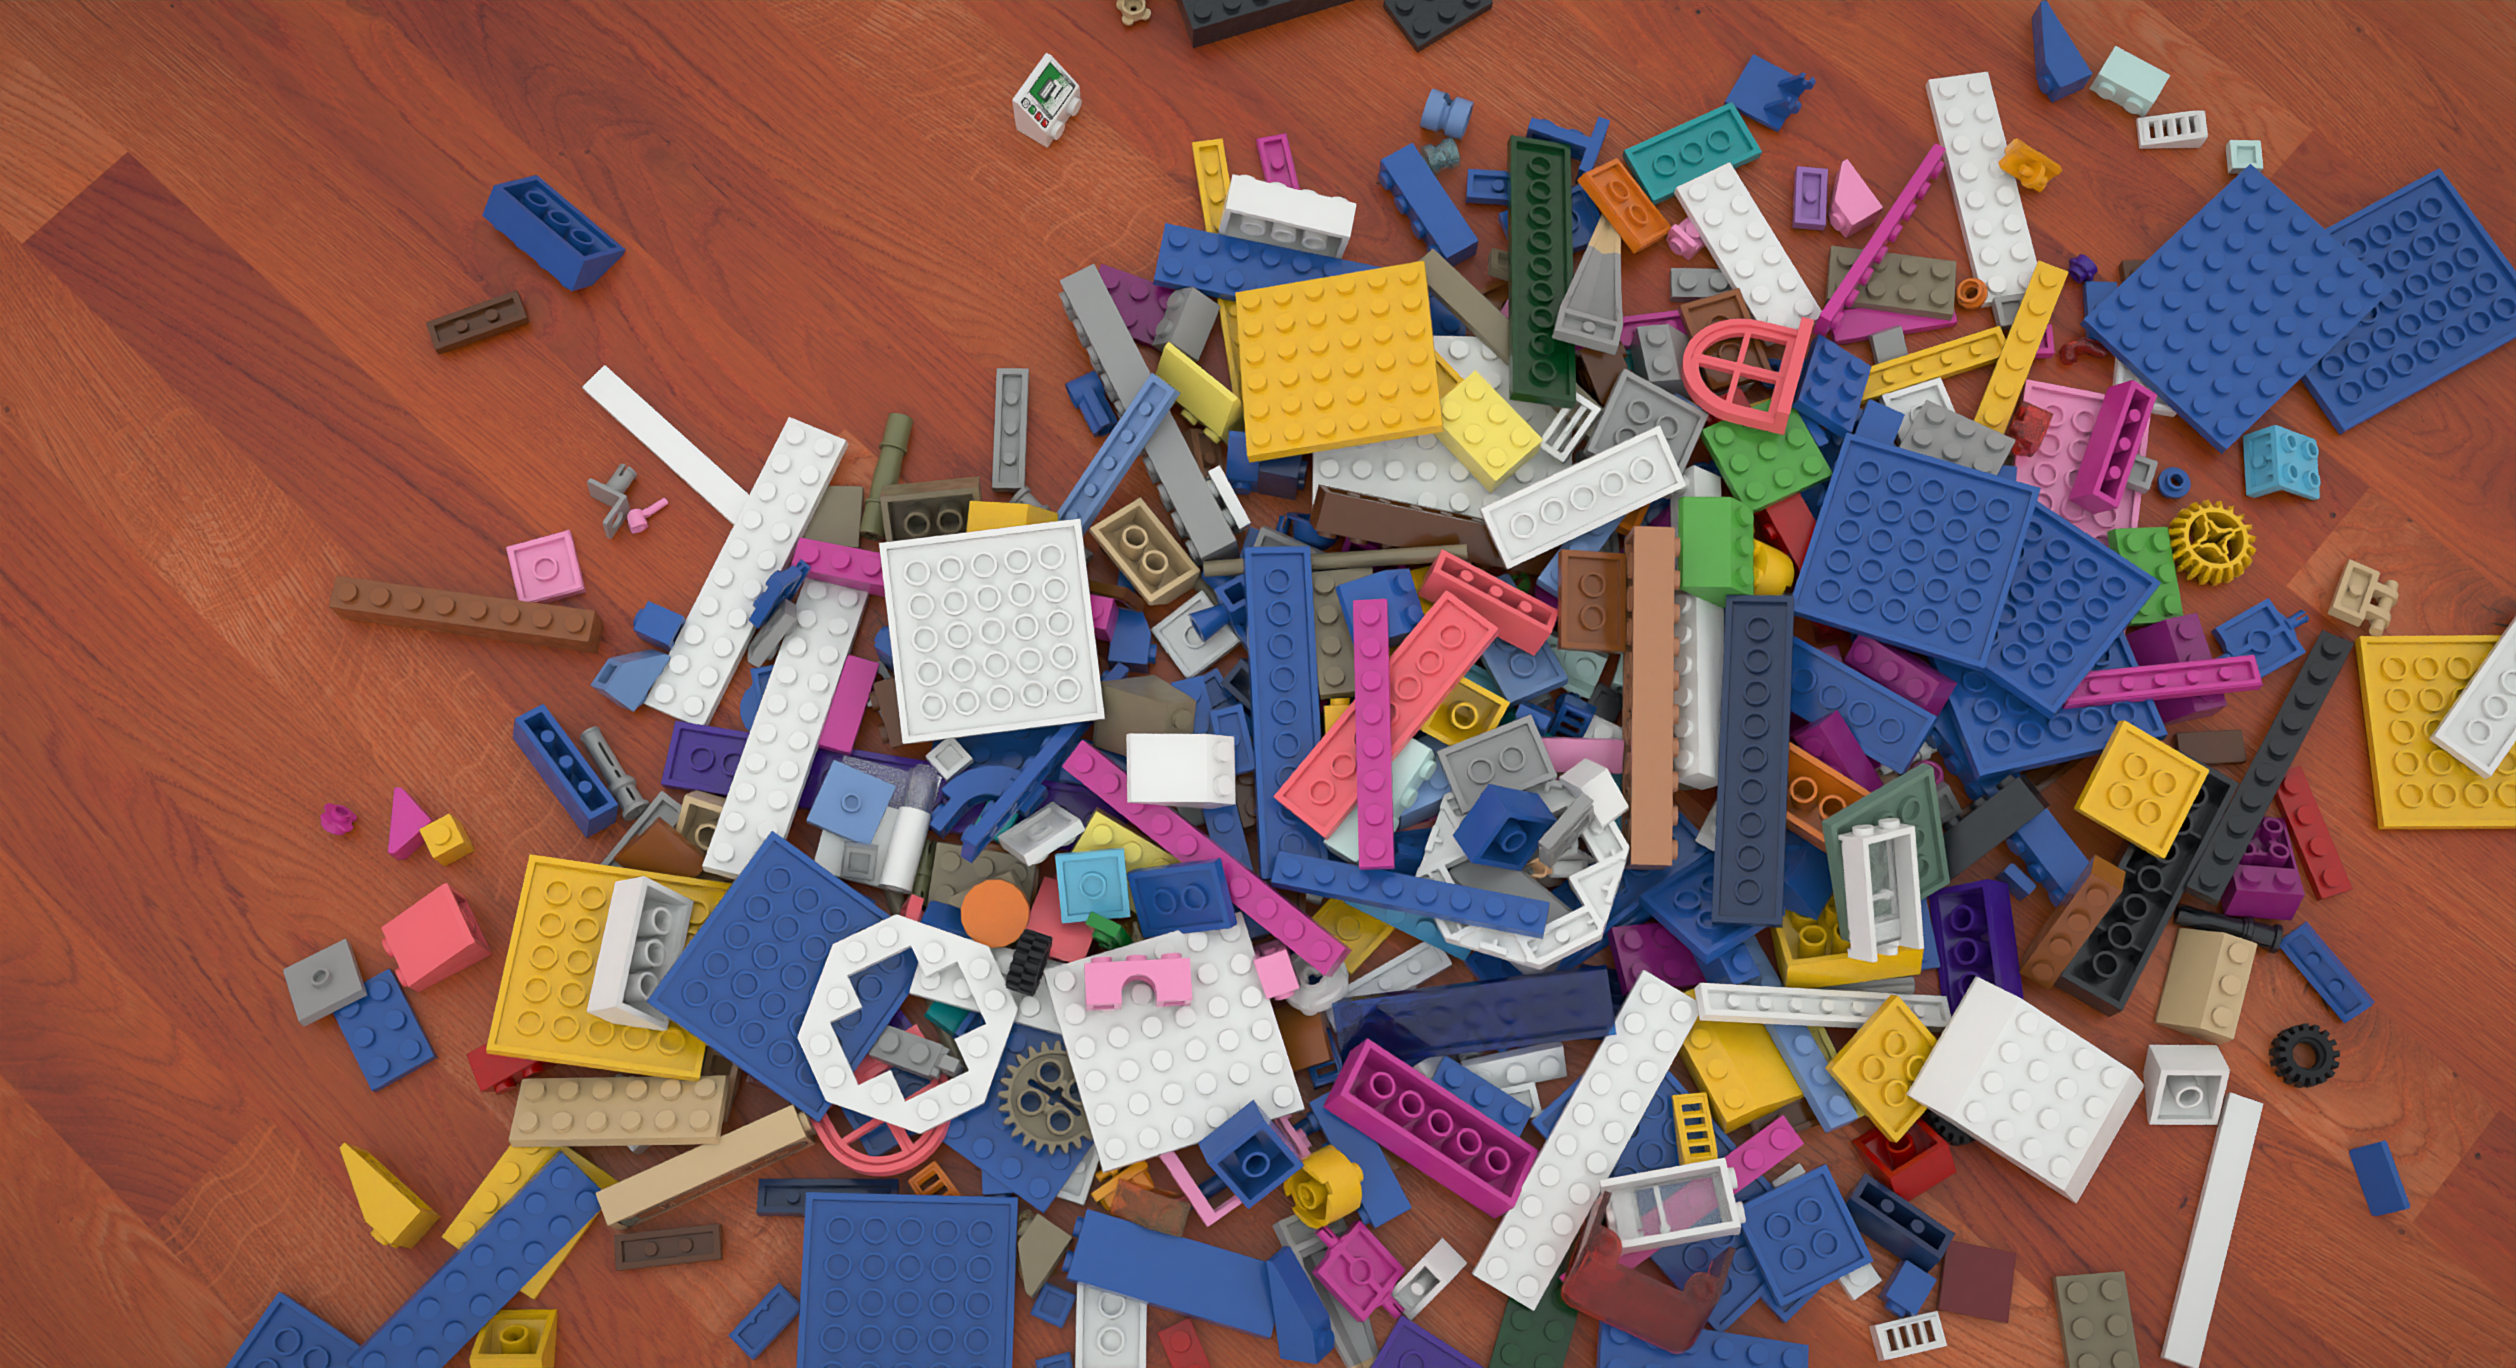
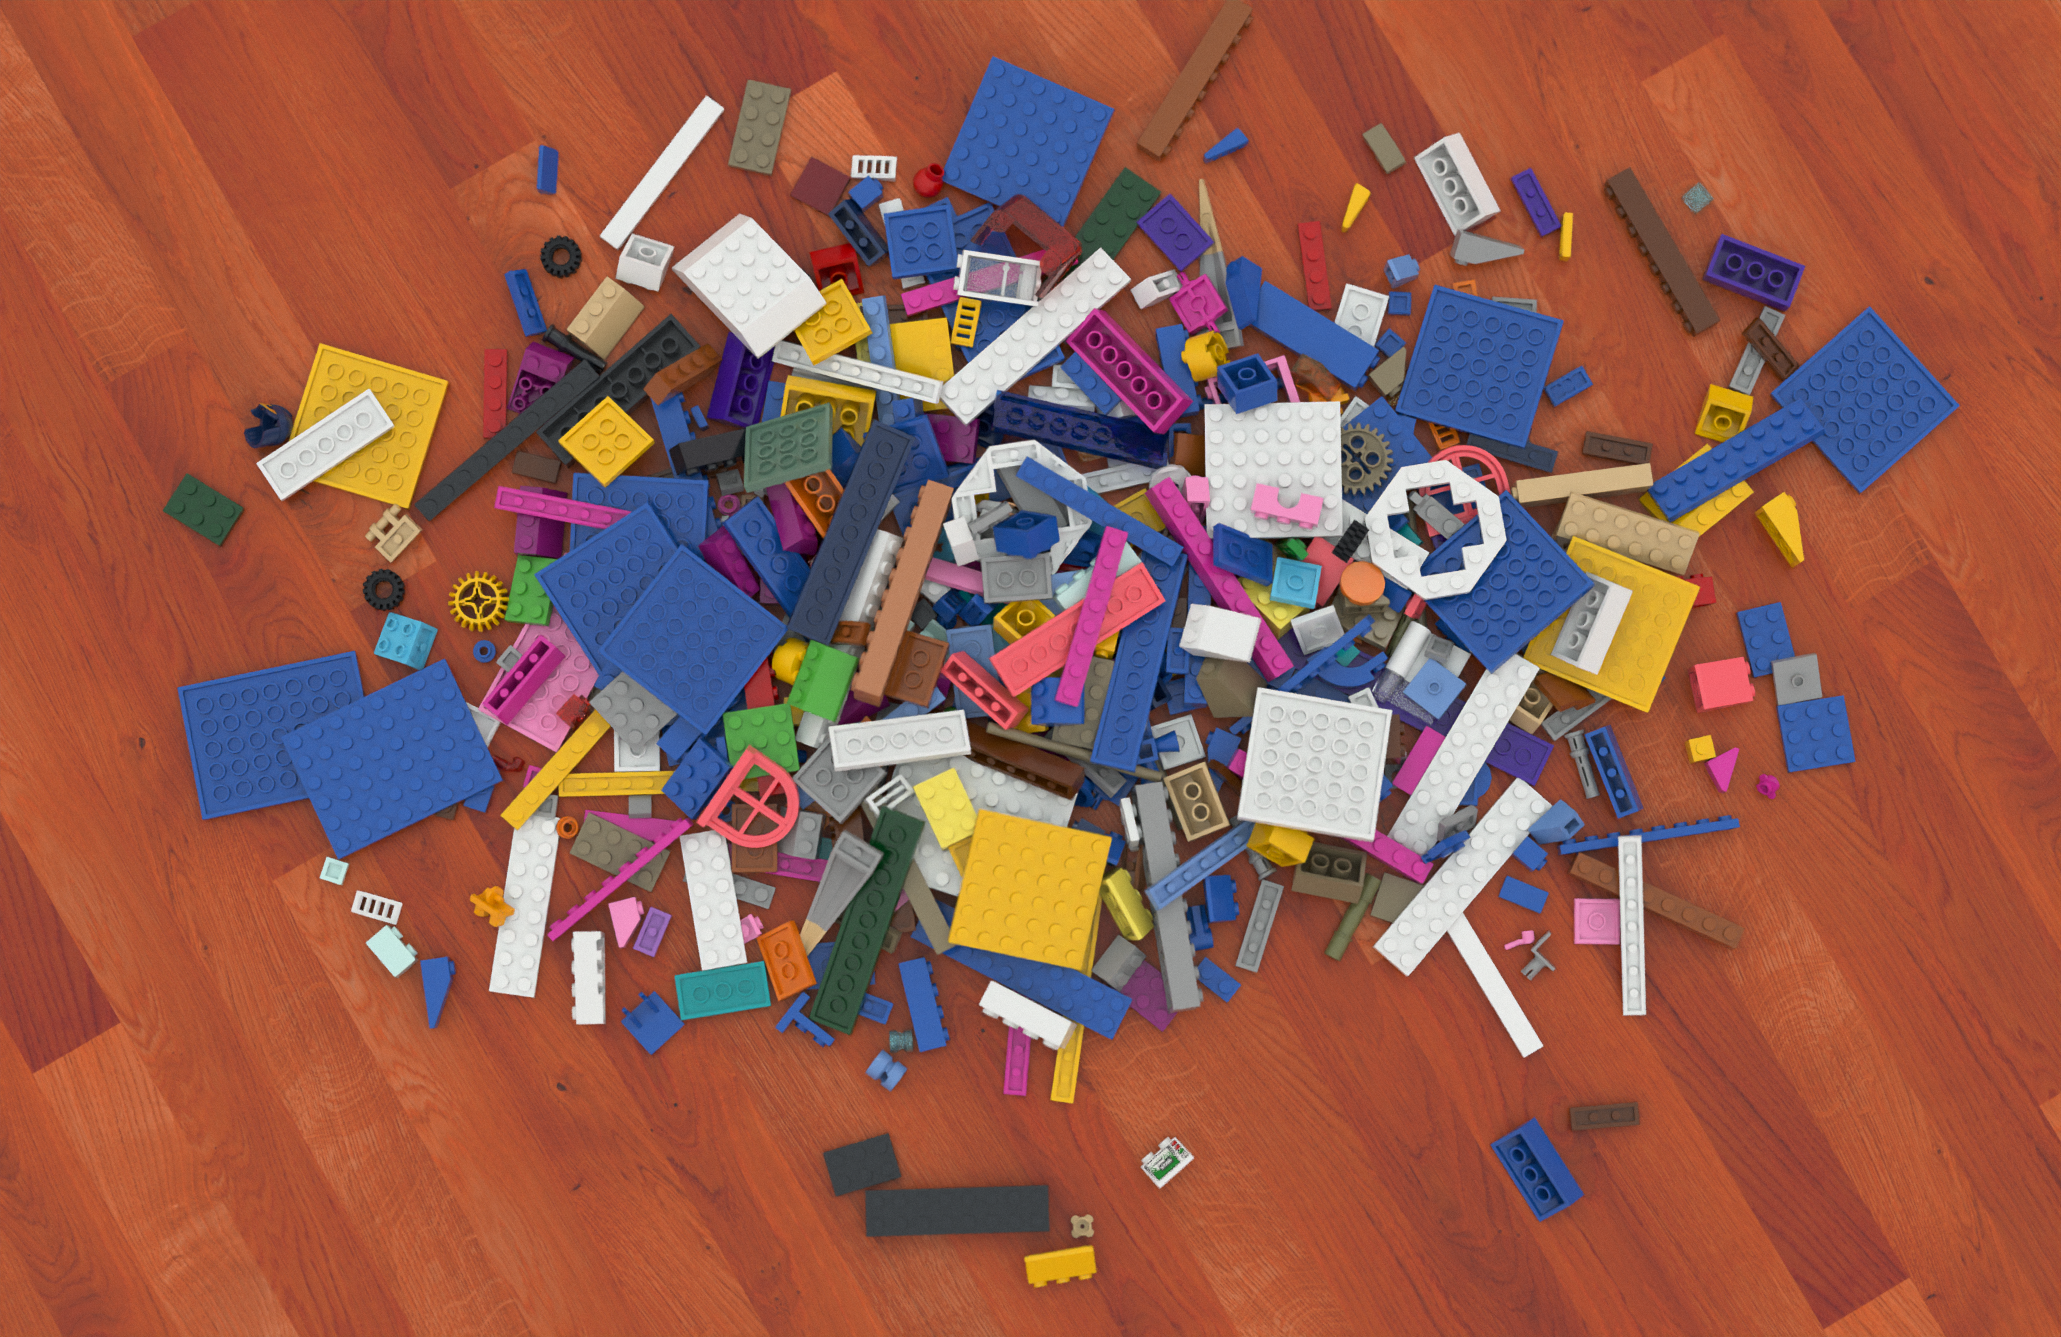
camera: 165 degrees left, 10 degrees up
white door [1838,818,1924,963] -> none
dark purple plate [2068,254,2098,283] -> none
blue plate [2211,598,2309,678] -> none
none -> black tyre [362,569,405,611]
none -> white wedge [571,931,606,1025]
none -> dark orange tile [810,620,871,646]
none -> red piece [913,163,944,198]
none -> blue plate [1197,957,1241,1003]
none -> blue slope [1203,875,1239,924]
none -> blue tile [1498,876,1549,914]
none -> blue plate [1557,815,1740,856]
none -> white tile [1618,835,1646,1015]
none -> blue plate [1776,695,1856,773]

